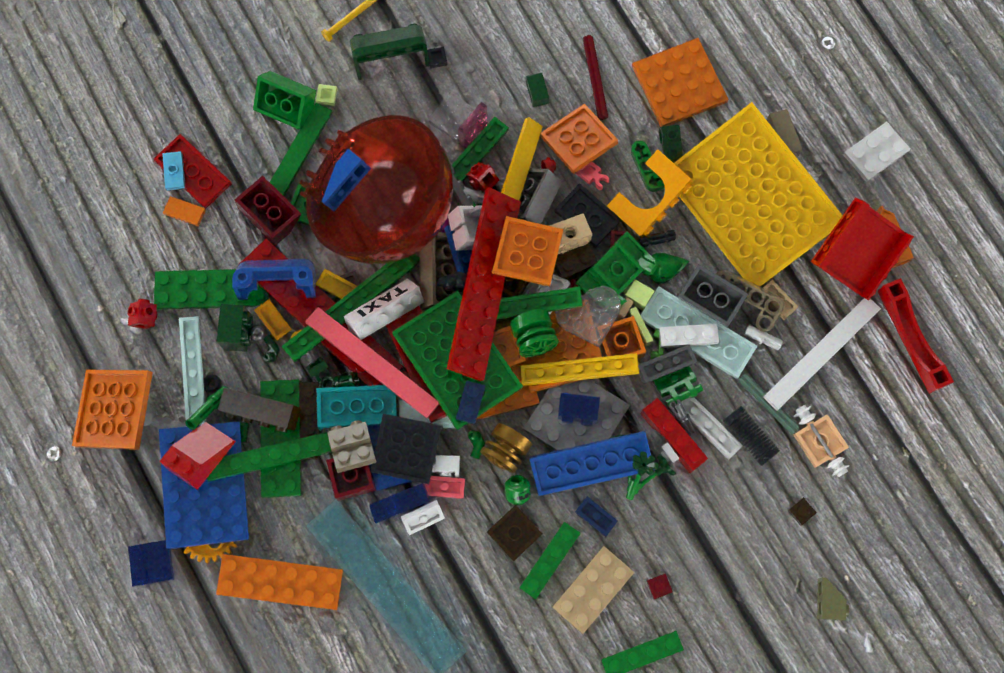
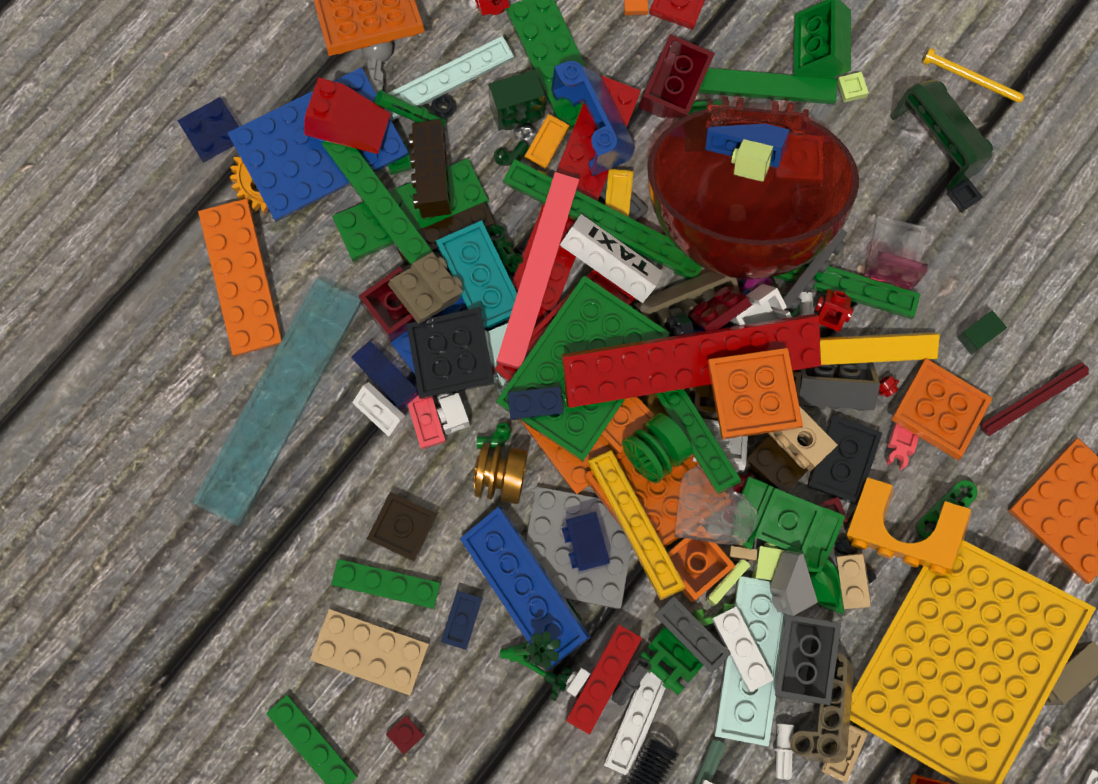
camera: 65 degrees right, 0 degrees up
dark green tile [305,357,330,382] -> none
green head [504,475,531,505] -> none
dark green plate [659,124,683,163] -> none
none -> dark red plate [689,286,752,331]
none -> yellowish green brick [731,139,773,182]
none -> light grey slope [770,550,818,616]
none -> tan plate [837,553,872,609]

